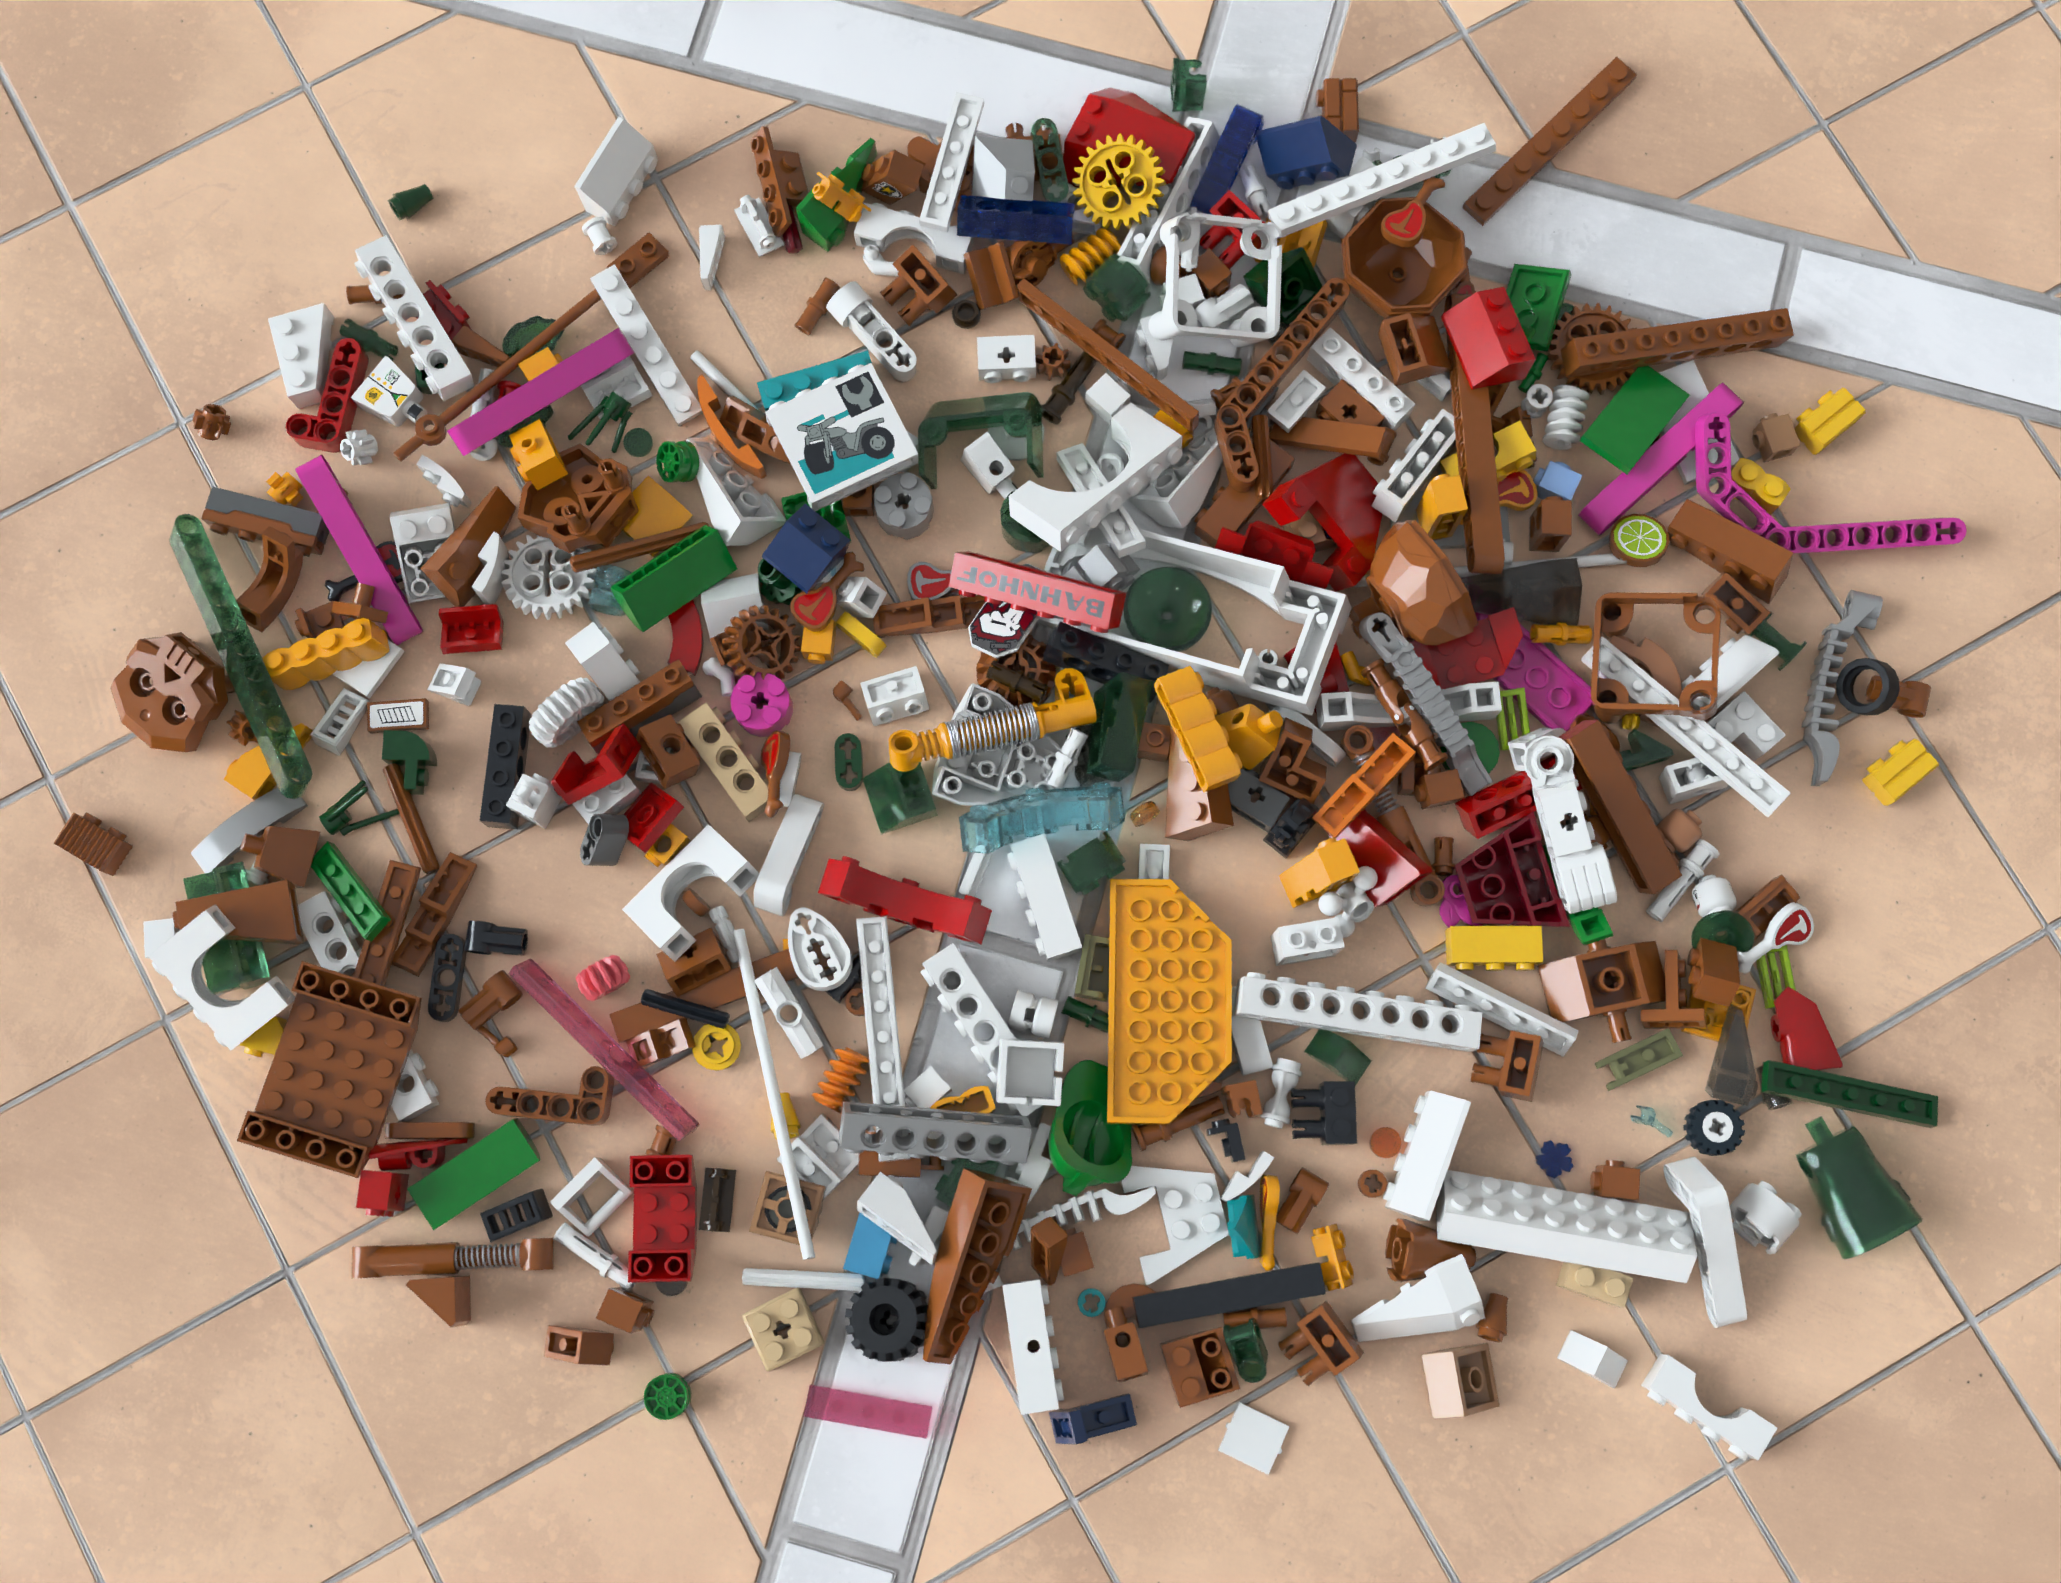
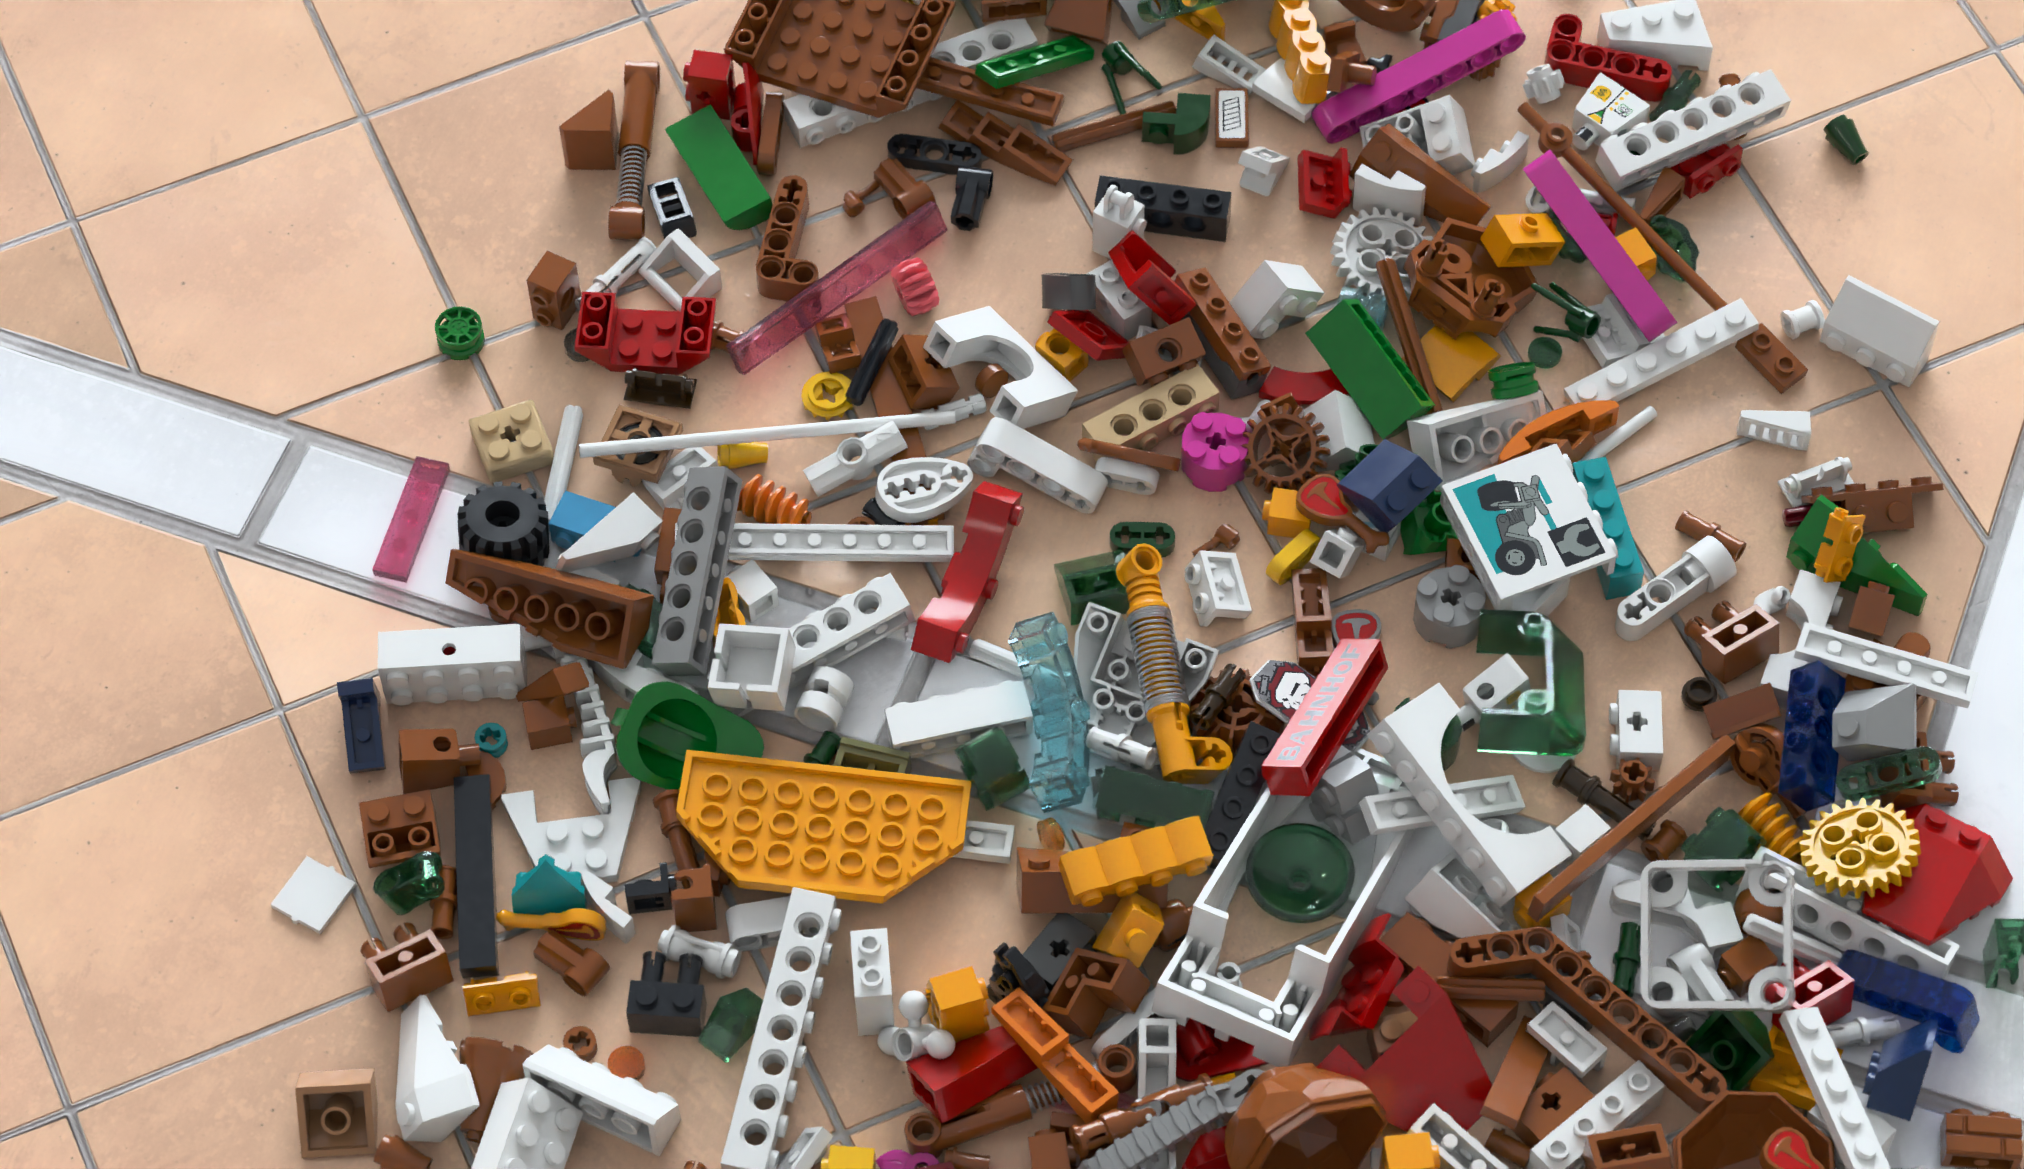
camera: 95 degrees right, 20 degrees down
white gear [529,677,604,748] -> none
dark orange slope [544,1325,614,1365] -> none

